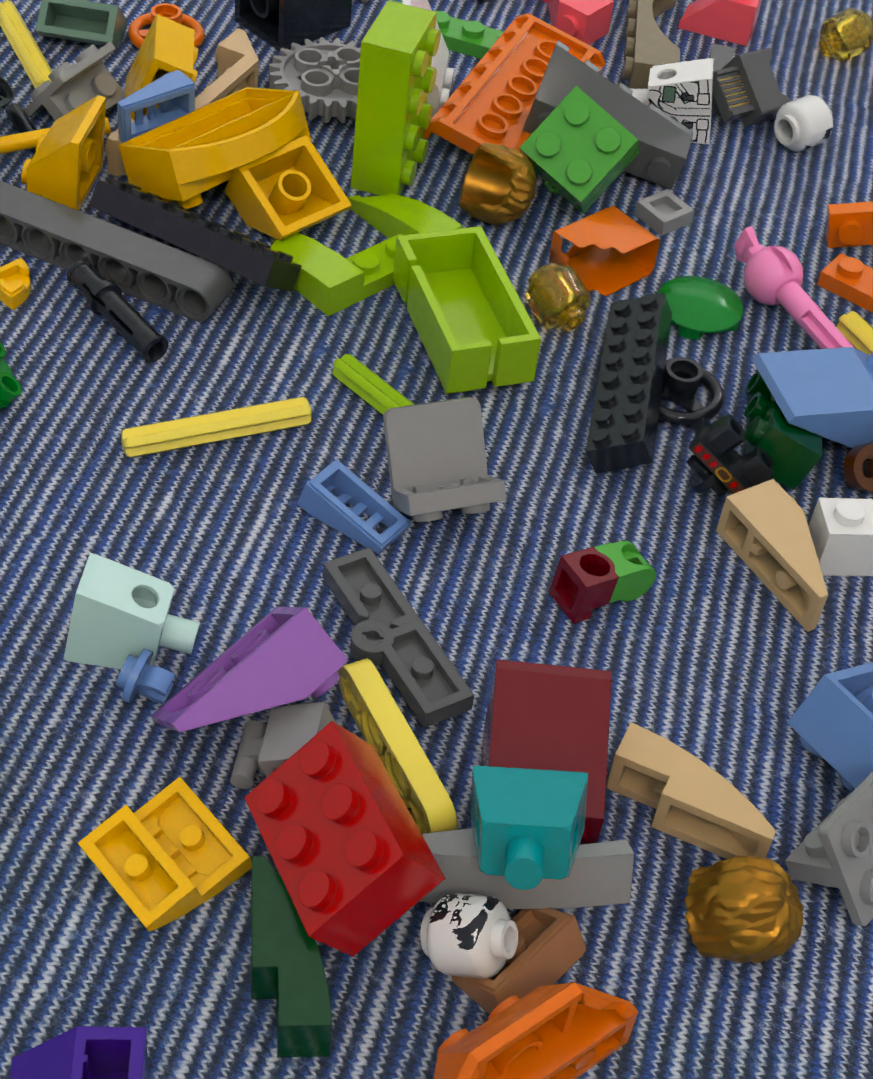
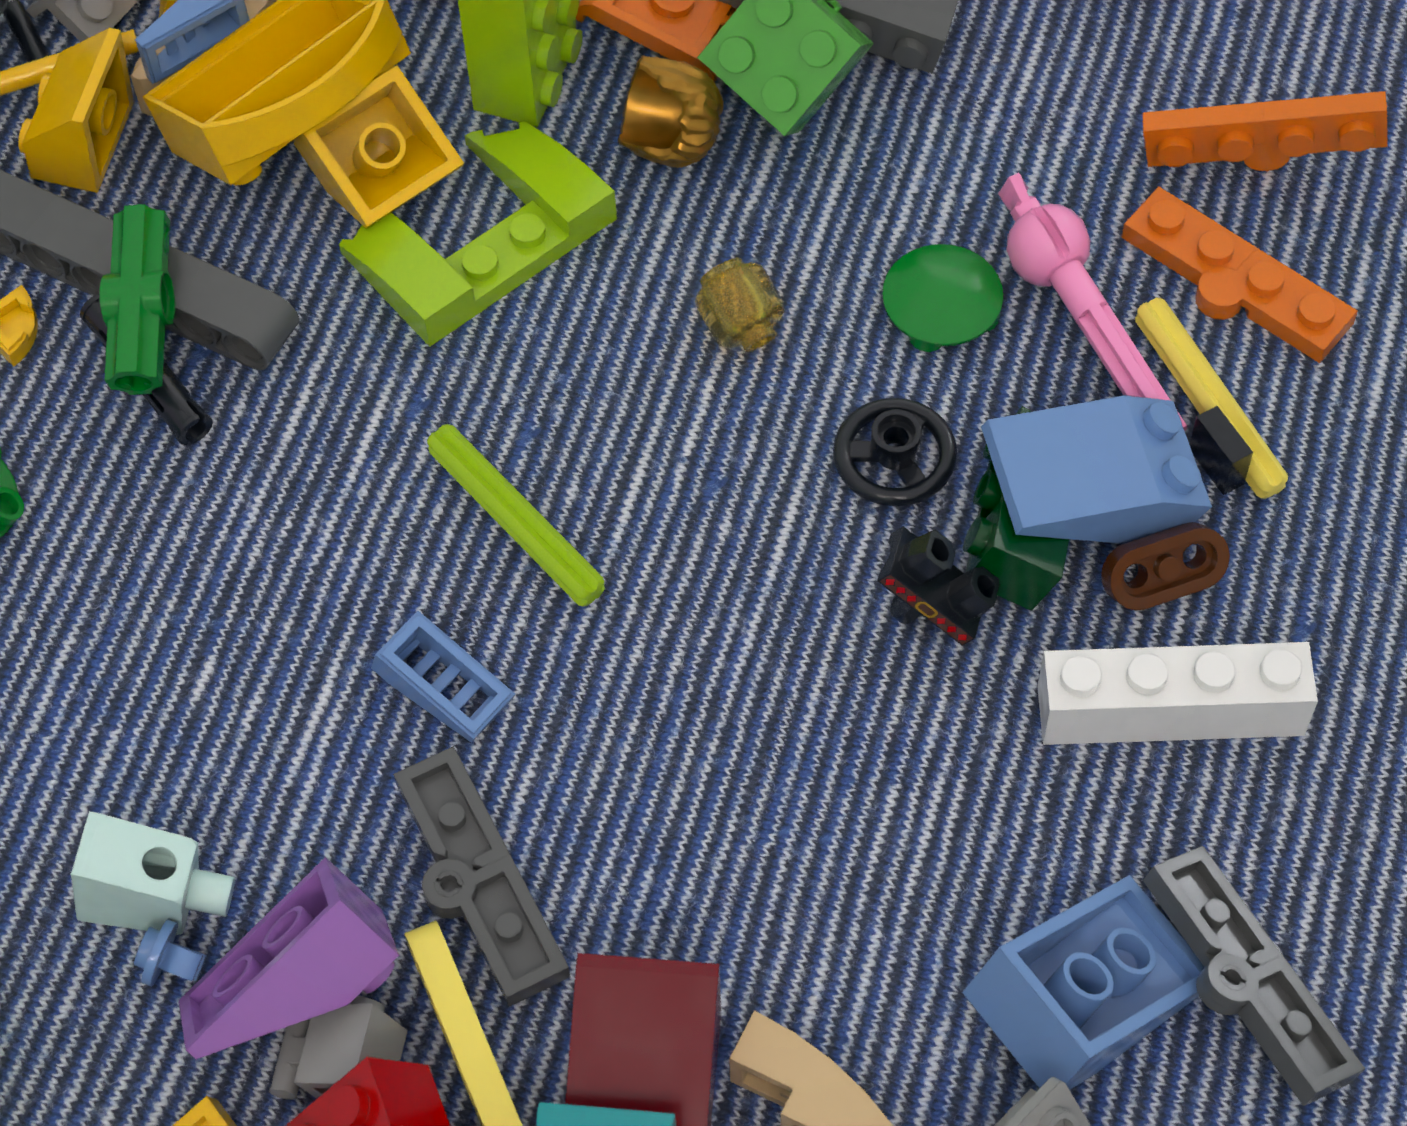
camera: 10 degrees right, 15 degrees up
black piece [89,178,302,292] -> none
light yellow axle [121,397,312,458] -> none
light grey bracket [383,397,506,522] -> none
lime piece [393,226,541,394] -> none
orange piece [549,205,660,296] -> none
dark red leg [549,541,656,624] -> none
black piece [586,292,672,473] -> none
light grey tile [634,189,695,236] -> none
tan slope [716,479,828,632] -> none
none -> green piece [100,204,175,395]

